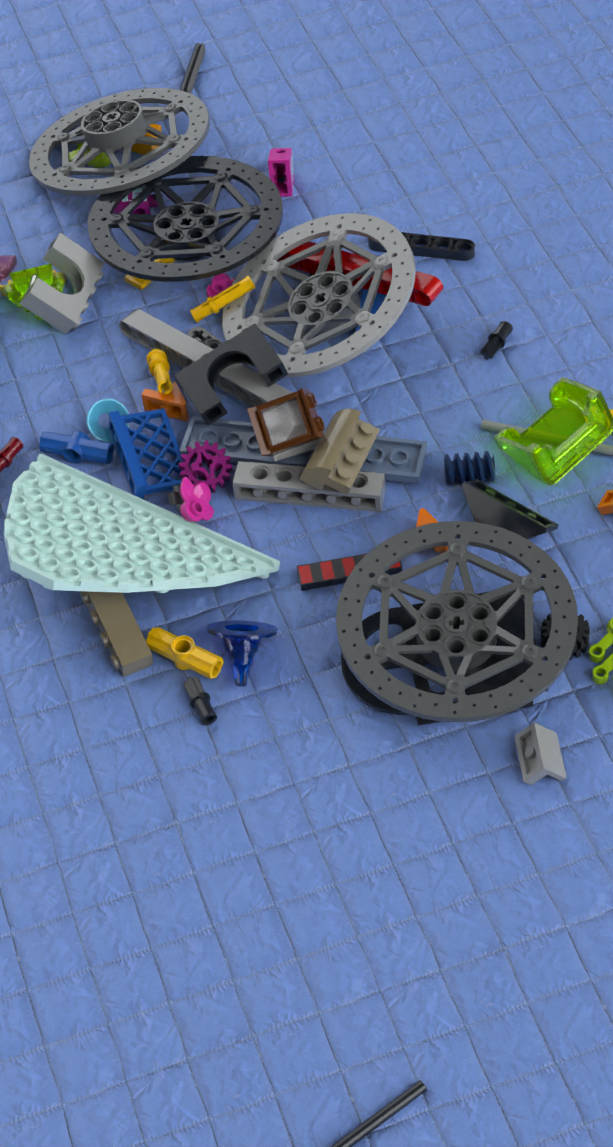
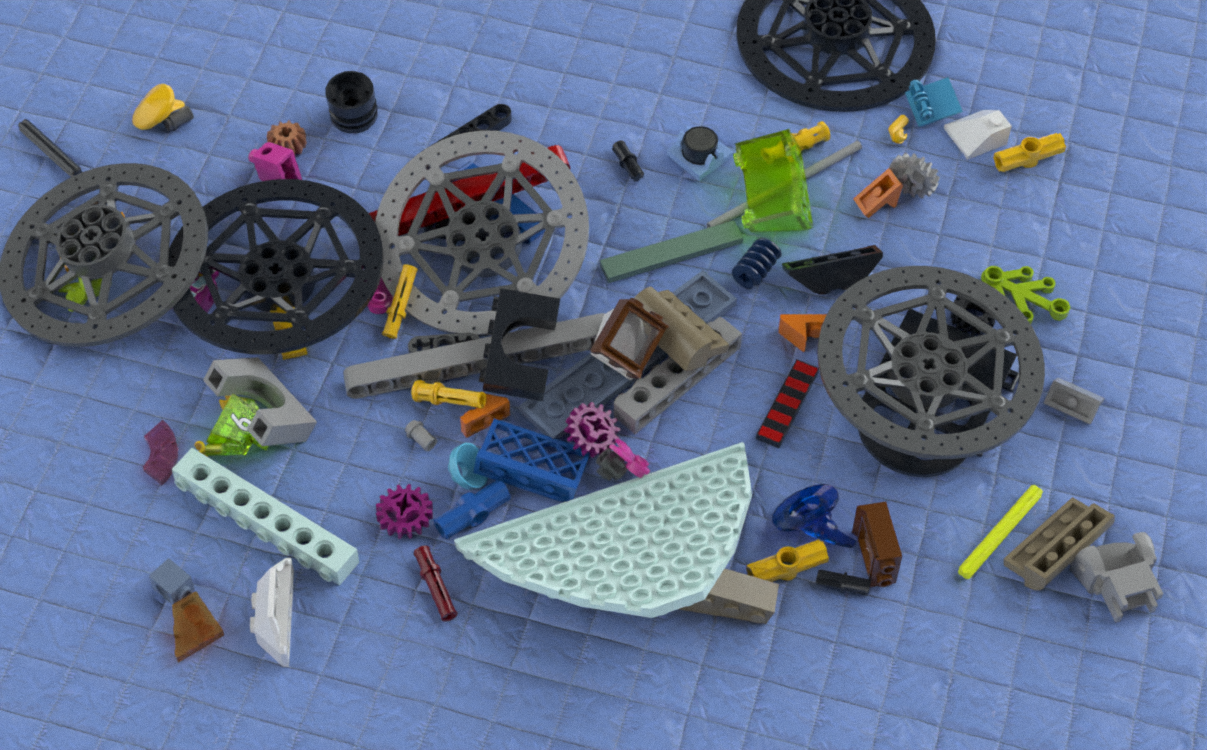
camera: 60 degrees left, 5 degrees up
none -> yellow piece [132,83,185,130]
none -> dark grey pin [162,106,194,131]
none -> nougat gear [266,120,307,155]
none -> black wheel [325,71,378,133]
none -> magenta gear [376,484,433,539]
none -> light grey pin [405,420,437,451]
none -> sand green tile [600,220,743,283]
none -> piece [667,126,733,181]
none -> reddish brown window [852,501,902,587]
none -> neon yellow axle [958,485,1043,579]
none -> dark tan brick [1003,497,1115,590]
none -> light grey piece [1070,532,1163,623]

